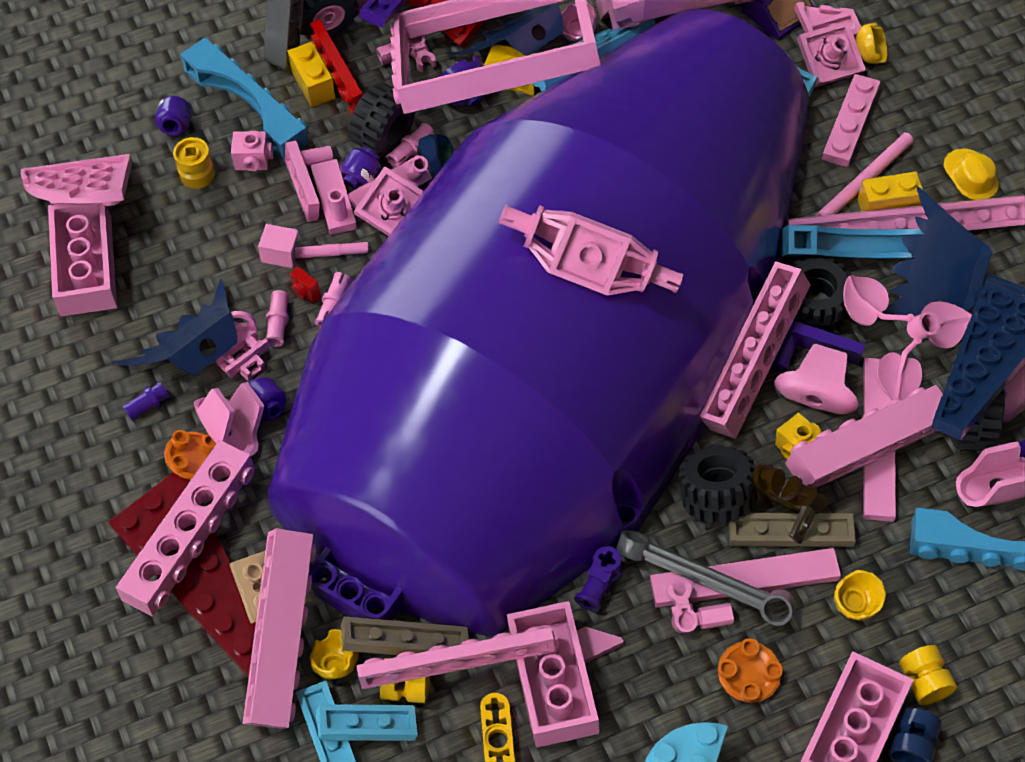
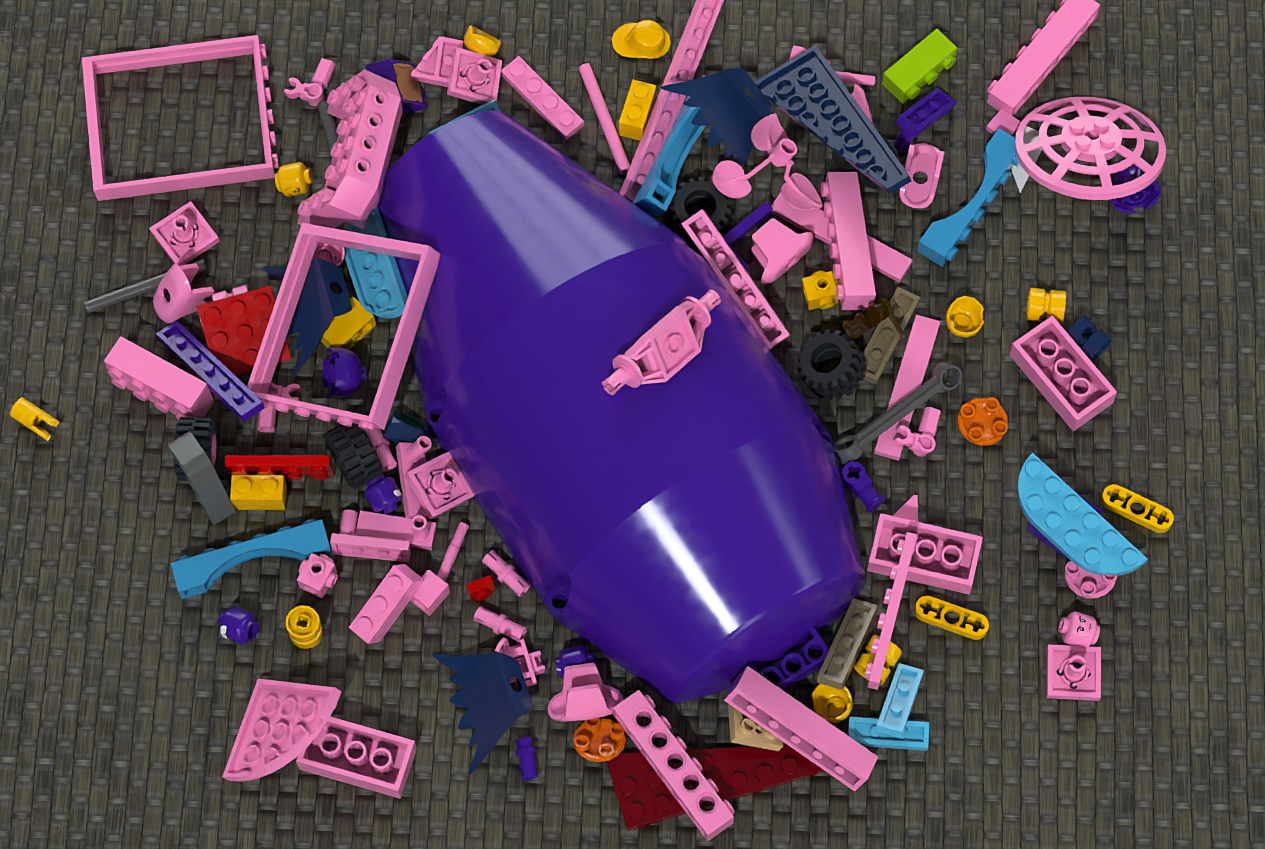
camera: 65 degrees left, 10 degrees up
none -> bright pink brick [349,564,425,644]

